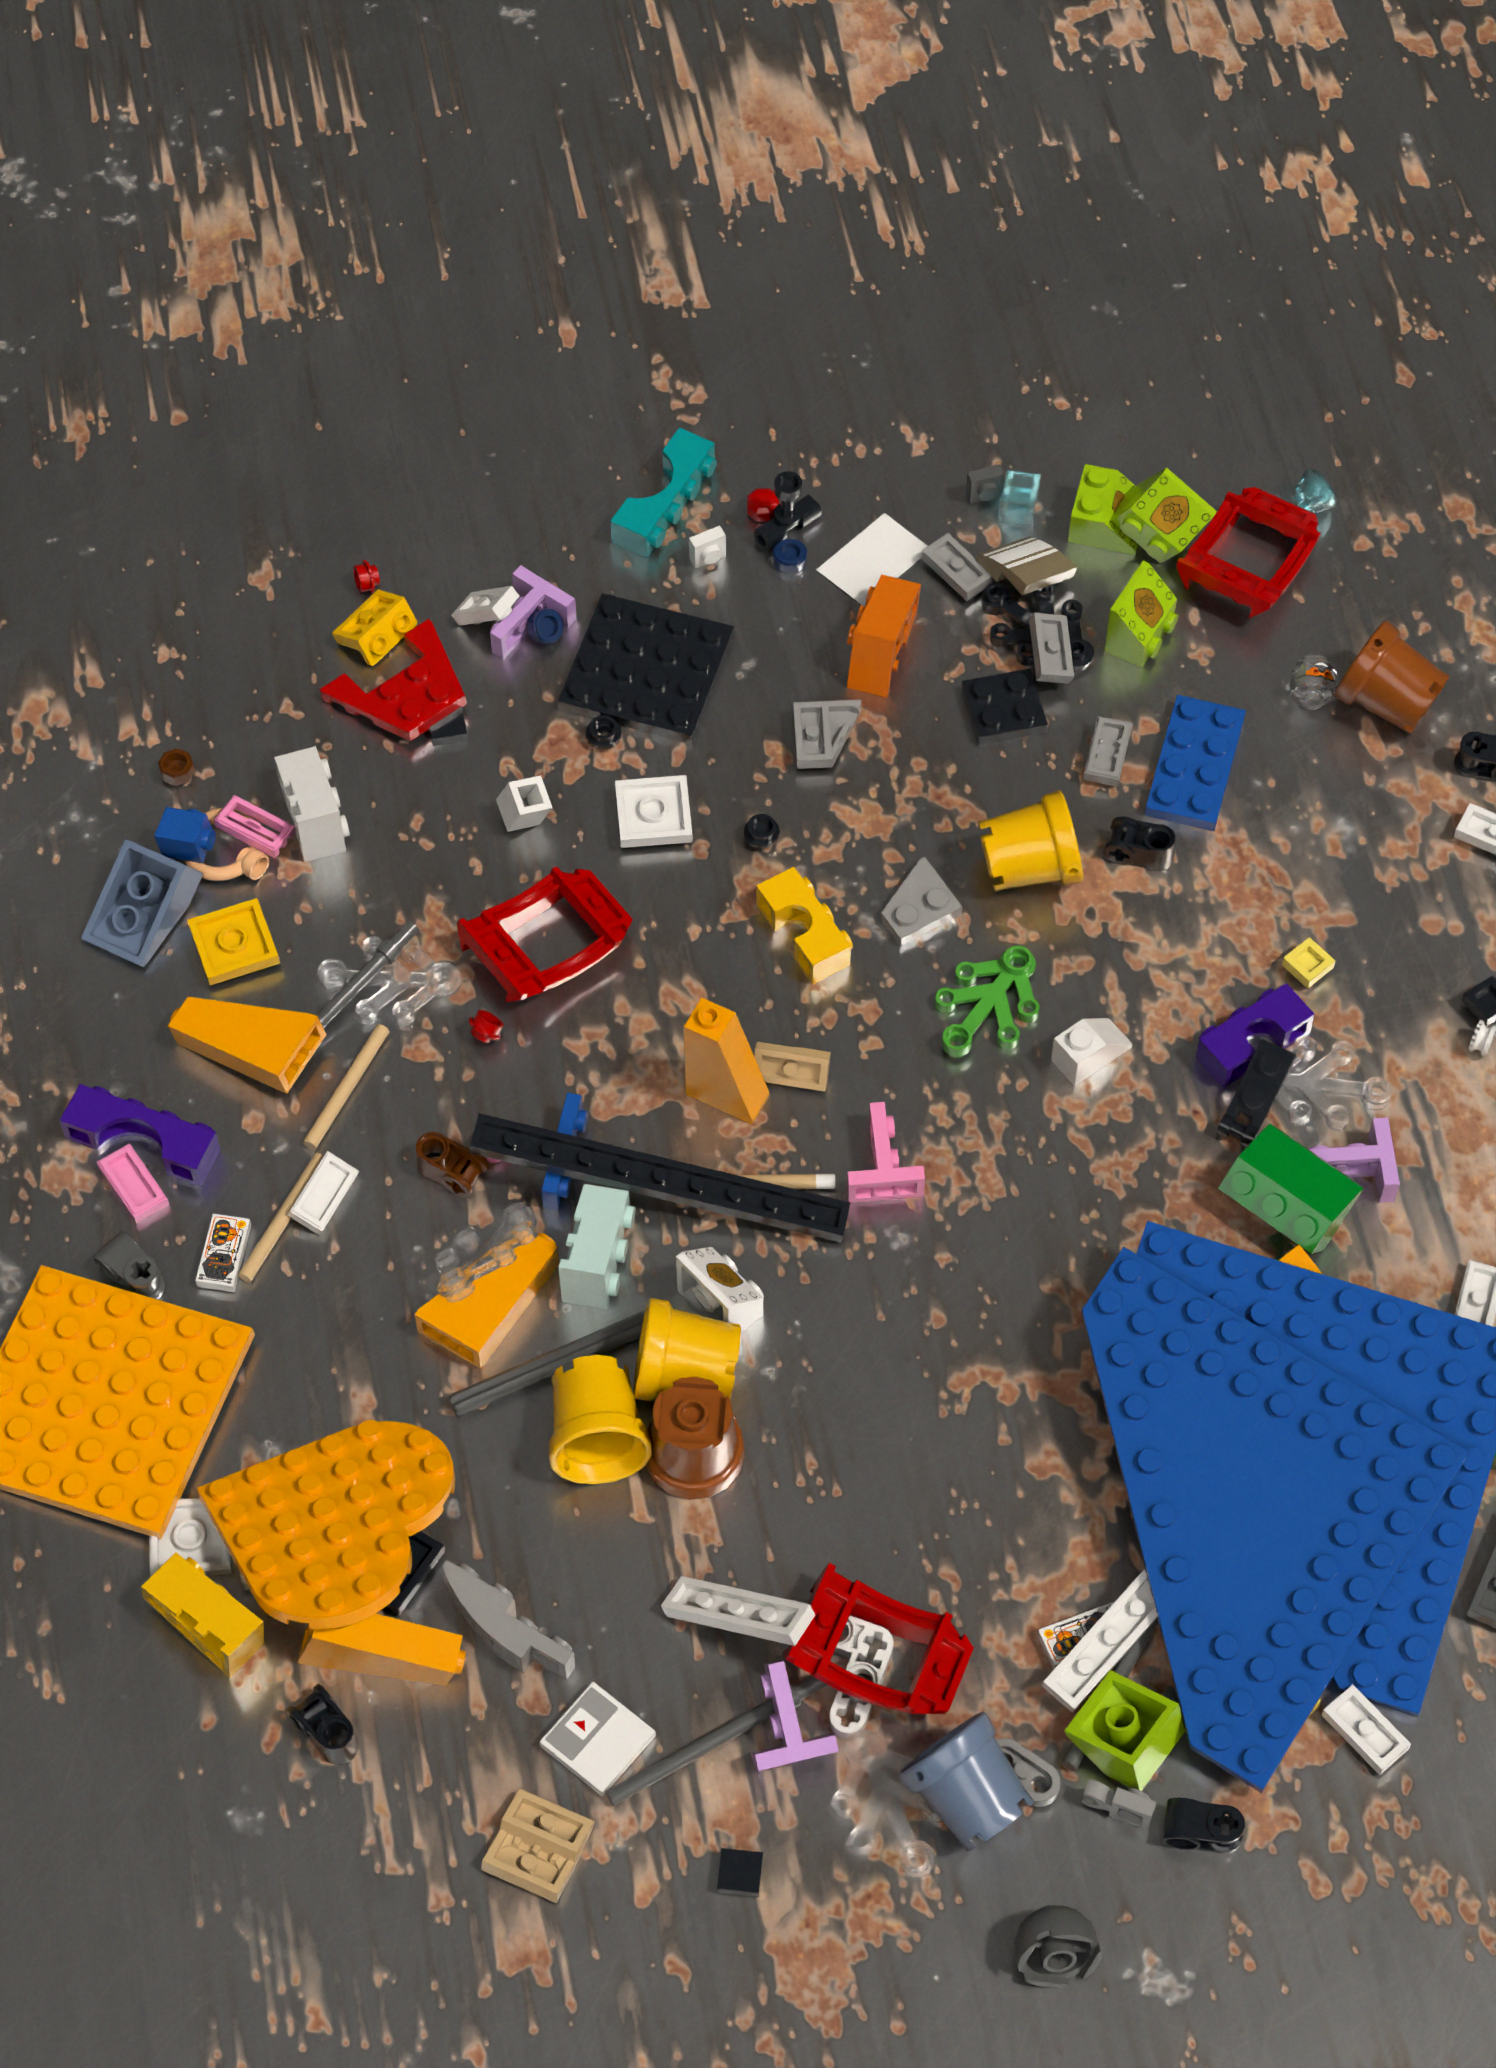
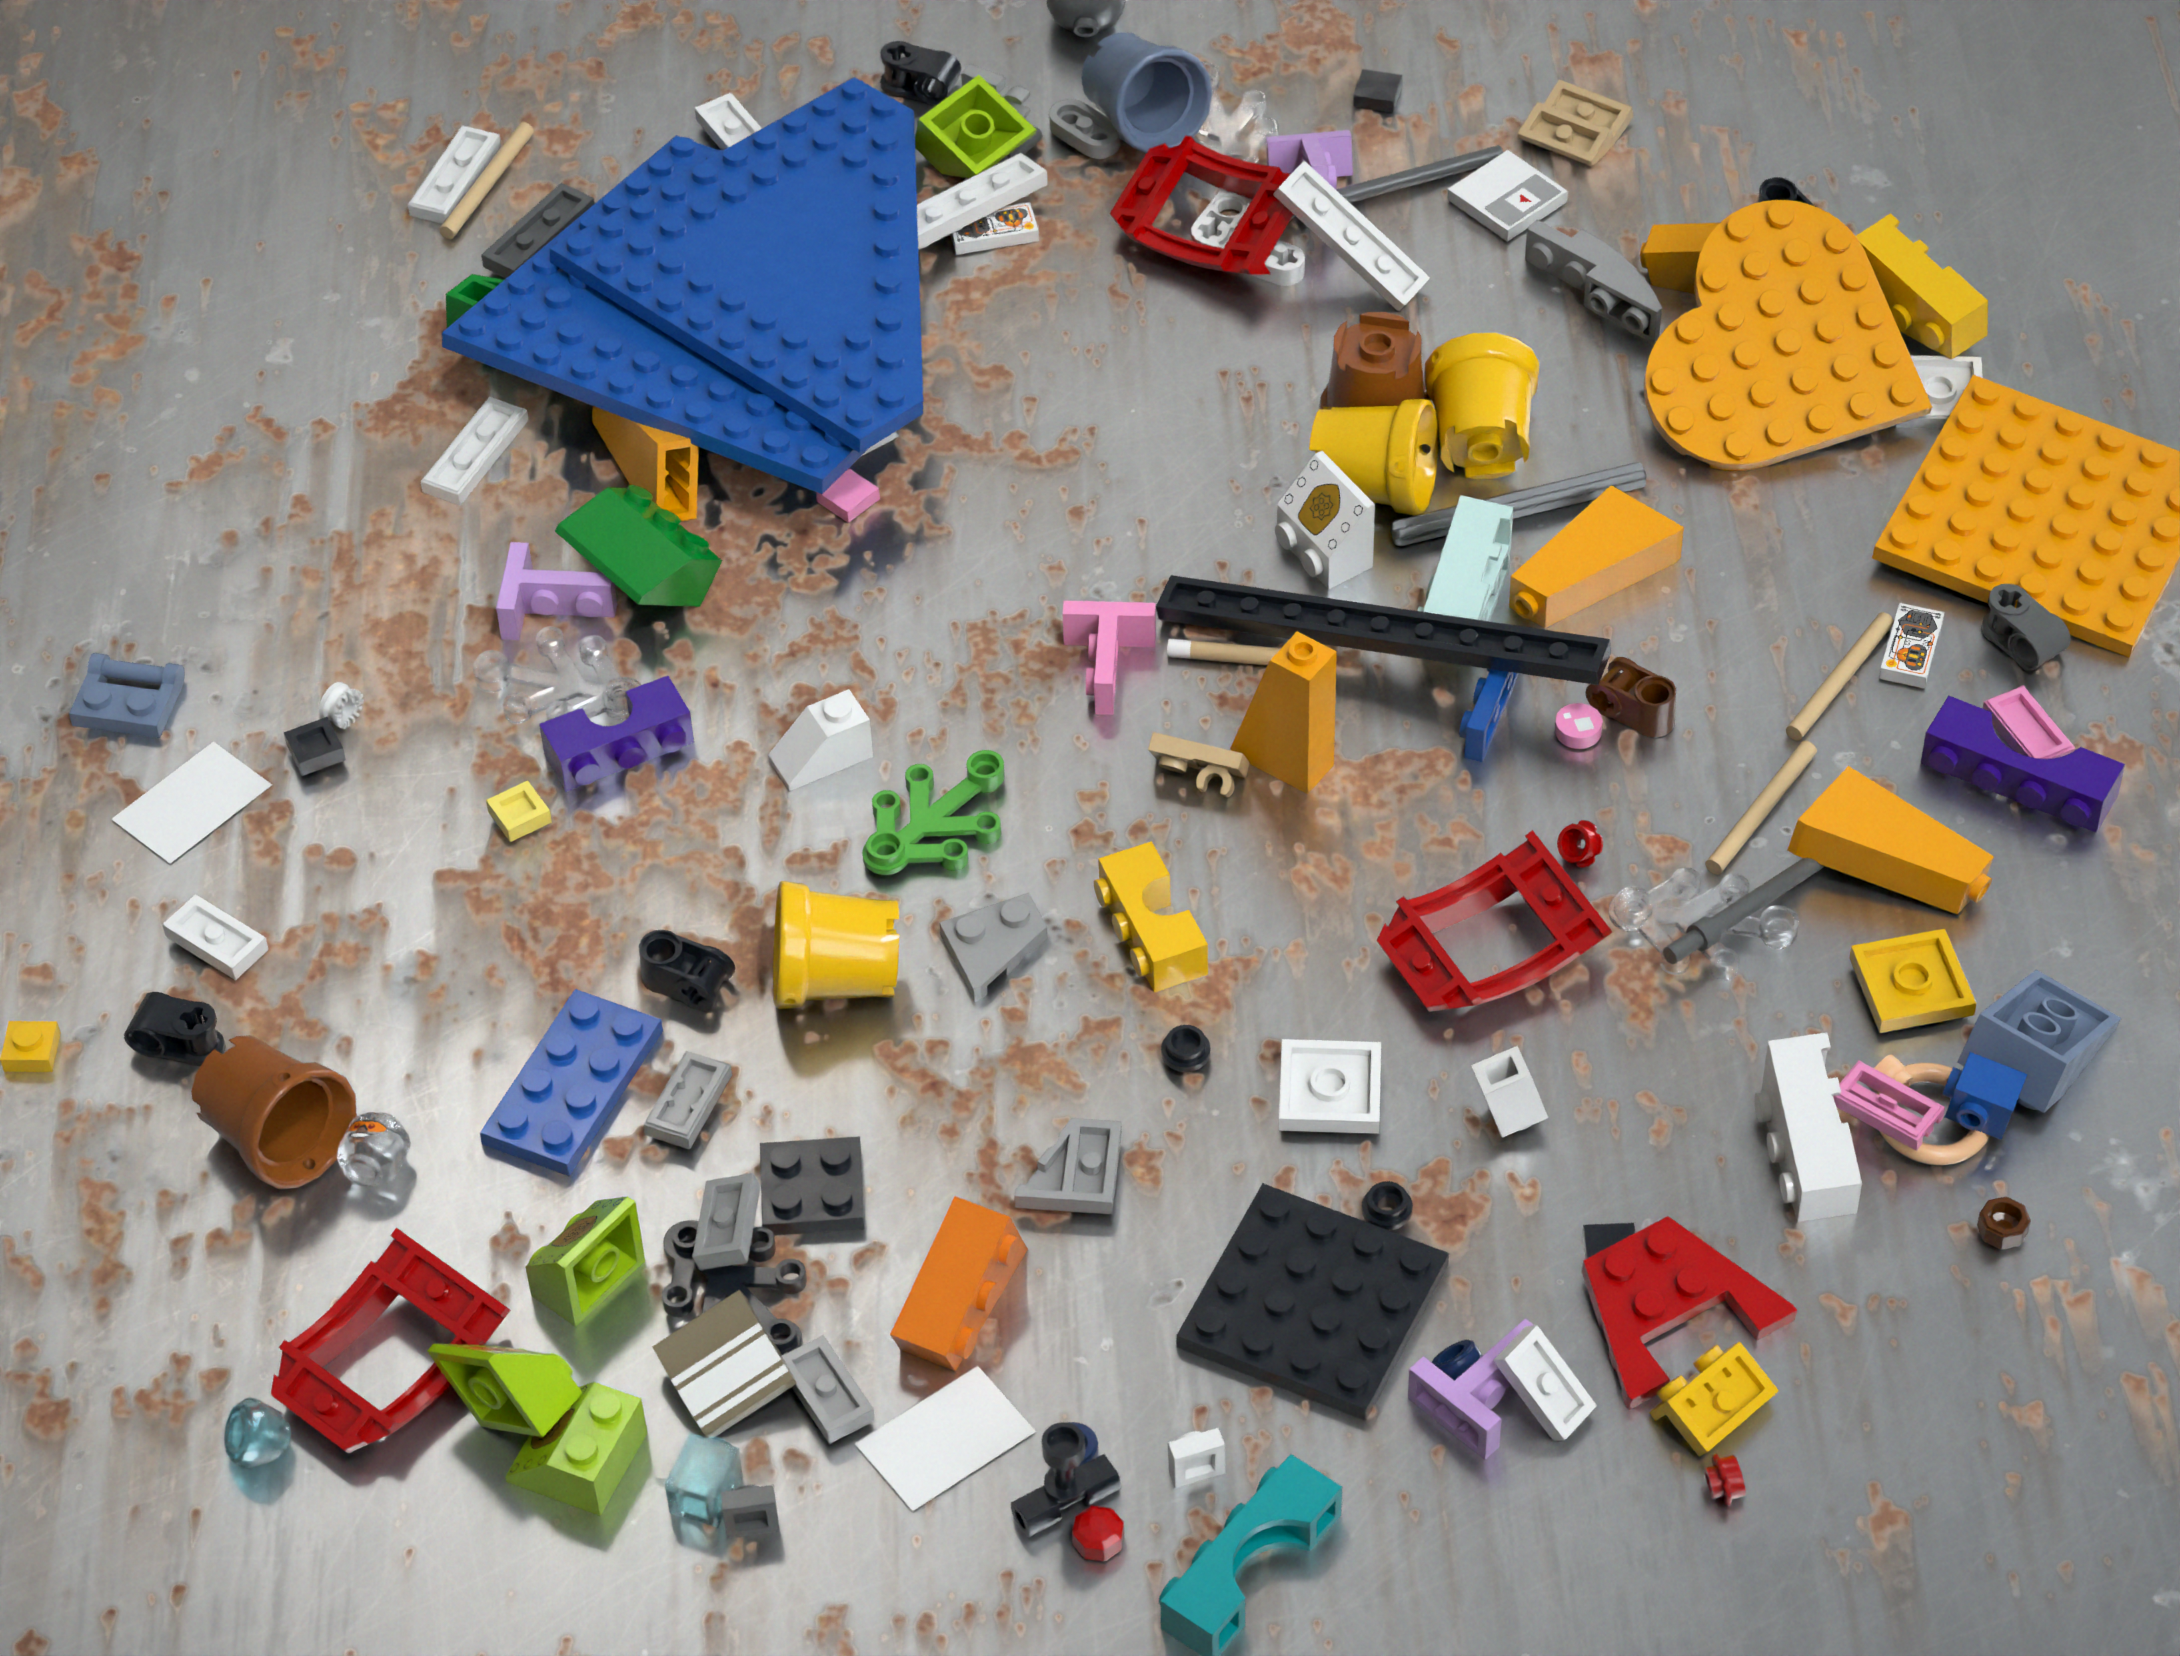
camera: 170 degrees left, 10 degrees down
white tile [287,1151,359,1235] -> none
clear plant [433,1202,538,1302] -> none
black plate [1216,1039,1297,1147] -> none

